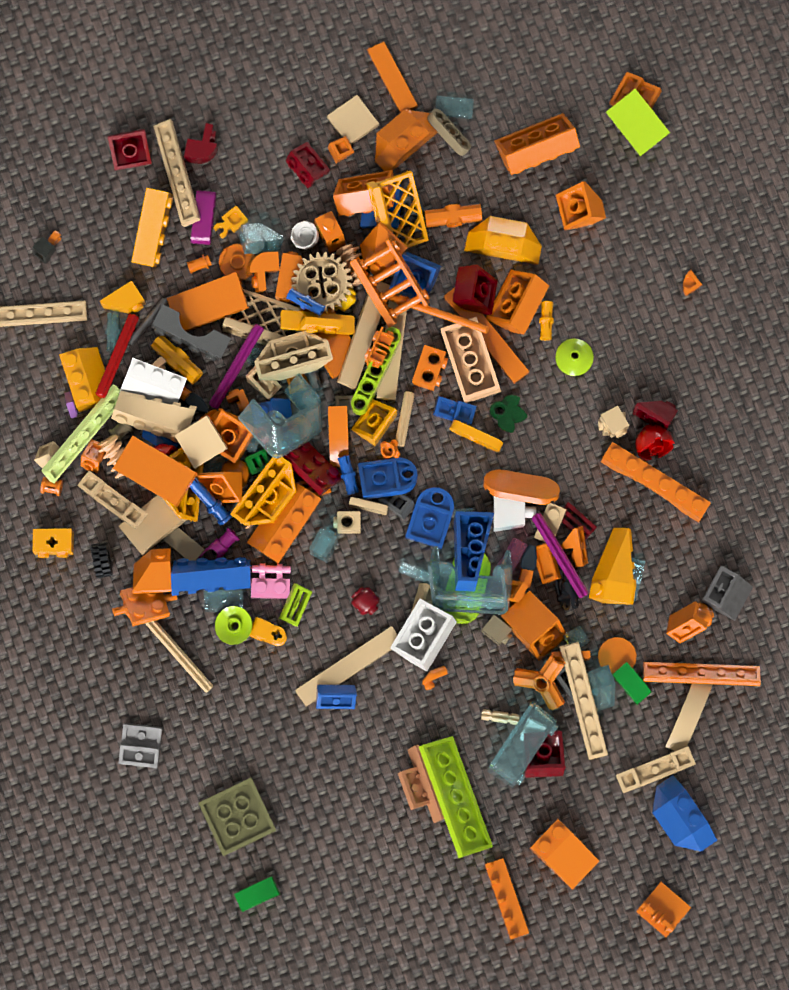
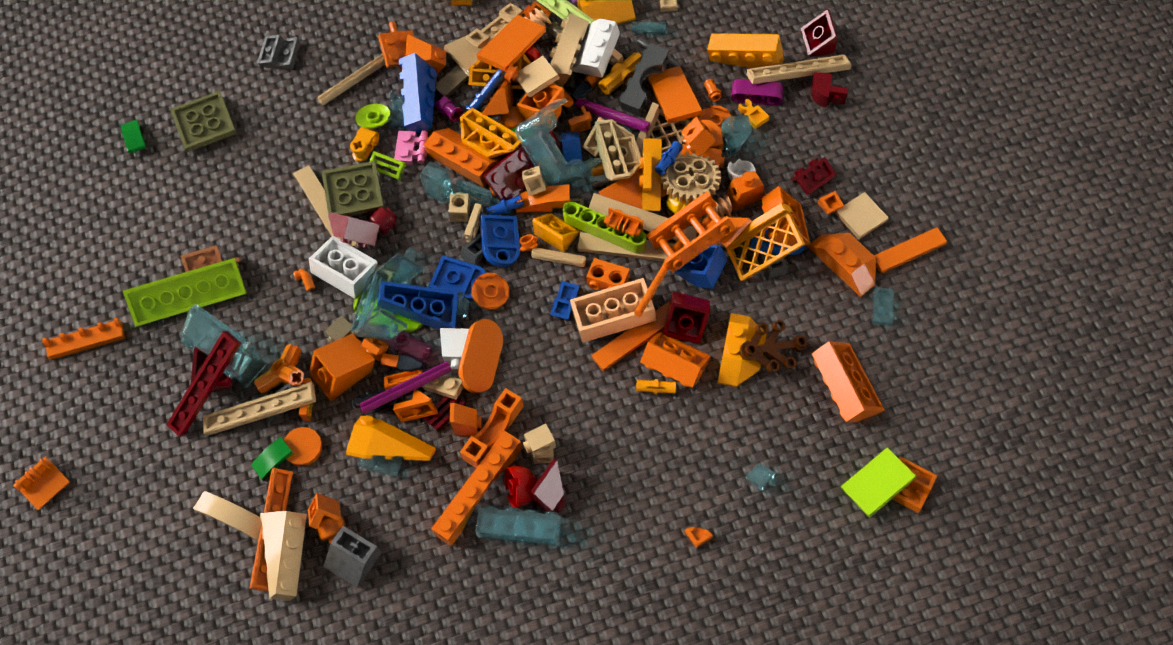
camera: 95 degrees right, 15 degrees down
black tyre [91,542,113,579] -> none
red axle [96,314,139,398] -> none
light orange slope [100,281,145,314] -> none
blue slope [316,685,357,709] -> none
orange piece [424,204,482,228] -> none
dark tan beam [427,109,471,156] -> none
light orange beam [449,420,503,452] -> none
tan axle [481,709,519,725] -> none
dark green plate [490,395,527,433] -> none
orange slope [530,819,599,890] -> none
lime dish [555,339,593,376] -> none
orange slope [556,181,606,230] -> none
clear light blue plate [563,626,591,648] -> none
clear light blue slope [587,665,615,712] -> none
tan slope [616,746,696,793] -> none
blue wedge [652,775,717,852] -> none
none -> dark red plate [166,331,241,437]
none -> tan wedge [260,511,307,601]
none -> olive plate [322,161,384,216]
none -> slope [328,212,380,248]
none -> orange slope [450,403,482,436]
none -> clear light blue tile [456,179,493,206]
none -> orange arch [460,388,524,468]
none -> orange tile [472,273,509,310]
none -> clear light blue brick [475,506,562,545]
none -> orange plate [504,65,519,83]
none -> tan brick [522,166,546,196]
none -> orange brick [681,116,716,156]
none -> reddish brown plant [740,320,807,373]
none -> clear light blue slope [745,463,775,491]

